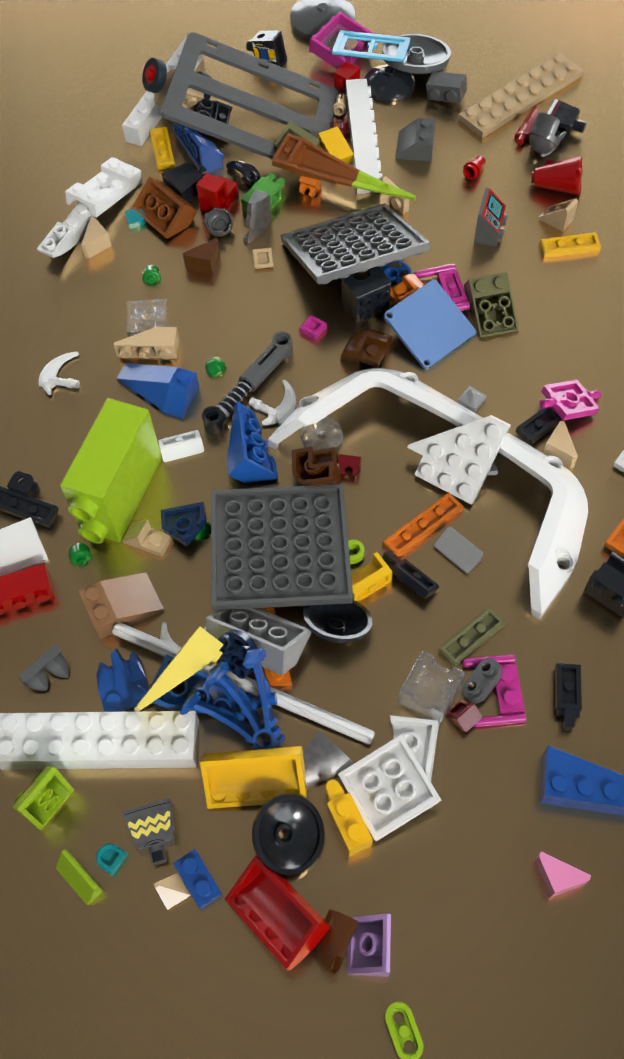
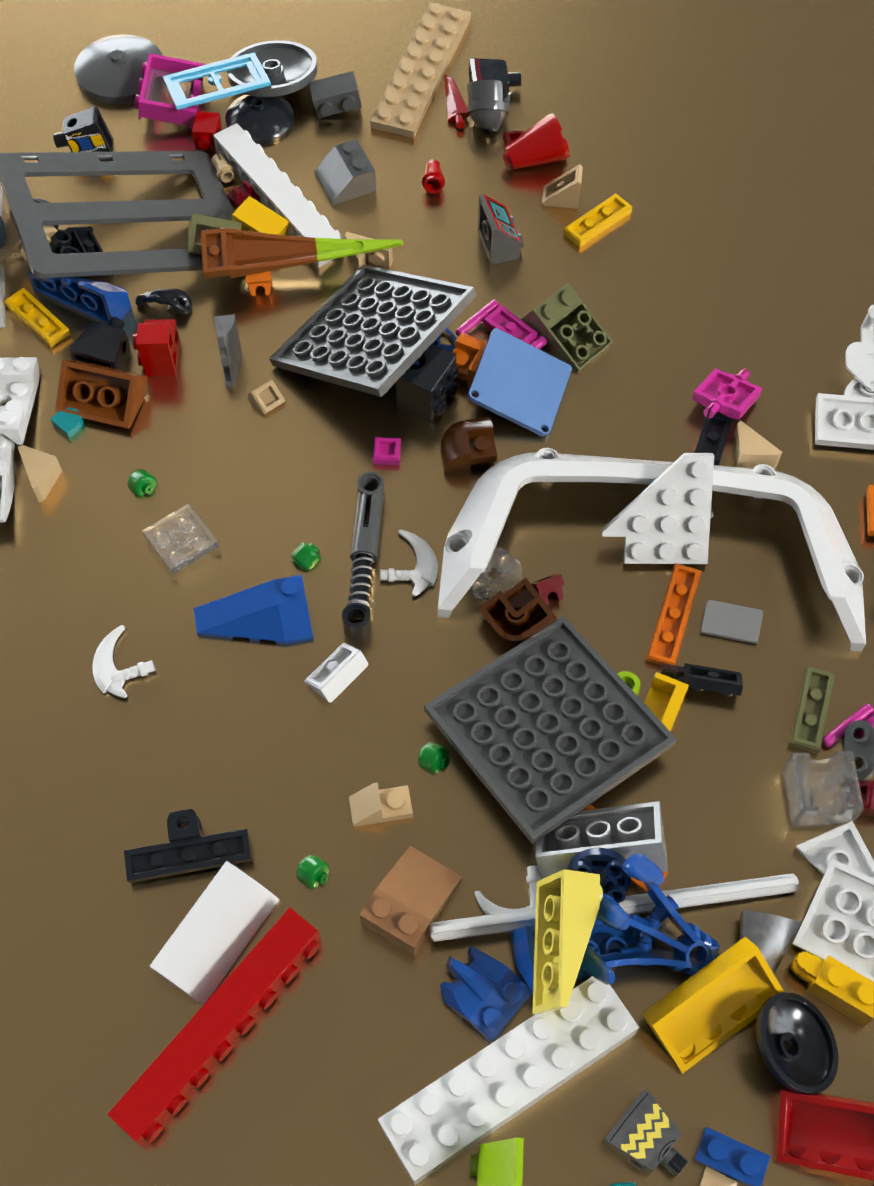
camera: 35 degrees left, 0 degrees up
dark grey tile [18,644,69,691] -> none
lime brick [60,398,162,544] -> none
tan slope [114,327,179,359] -> none
dark blue plate [161,502,207,546] -> none
reddish brown slope [183,238,220,274] -> none
dark grey hair [204,208,233,237] -> none
blue wedge [227,401,278,483] -> none
bright green hinge [241,173,285,215] -> none
black dish [302,600,373,643] -> none
light grey tile [457,386,487,413] -> none

